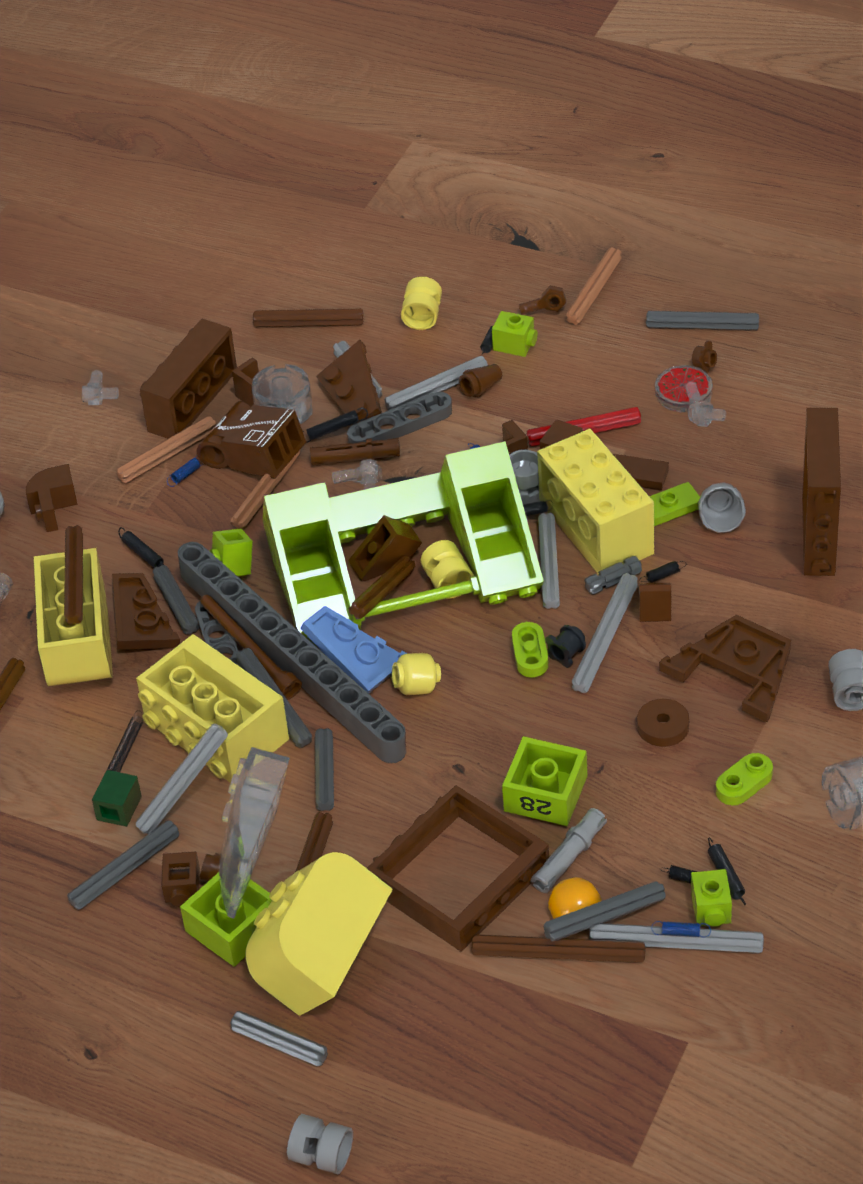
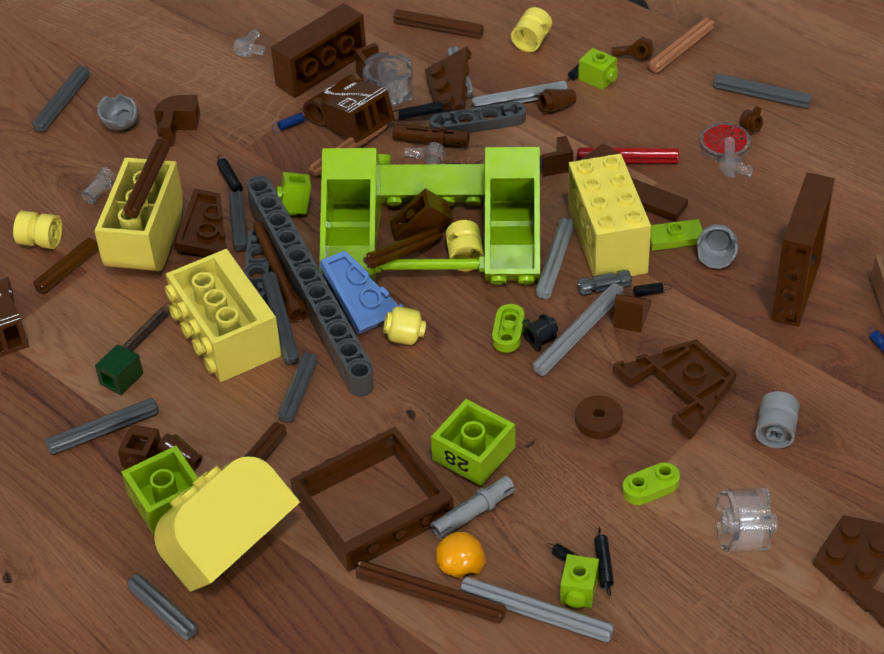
camera: 15 degrees right, 0 degrees up
nougat axle [116,416,217,483] -> none
light grey axle [135,723,228,834] -> none
clear slope [219,747,290,918] -> none
light grey wheel [509,450,540,505] -> none
black piece [523,500,553,516] -> none
dark grey axle [543,881,666,942] -> none
blue piece [651,921,711,937] -> none

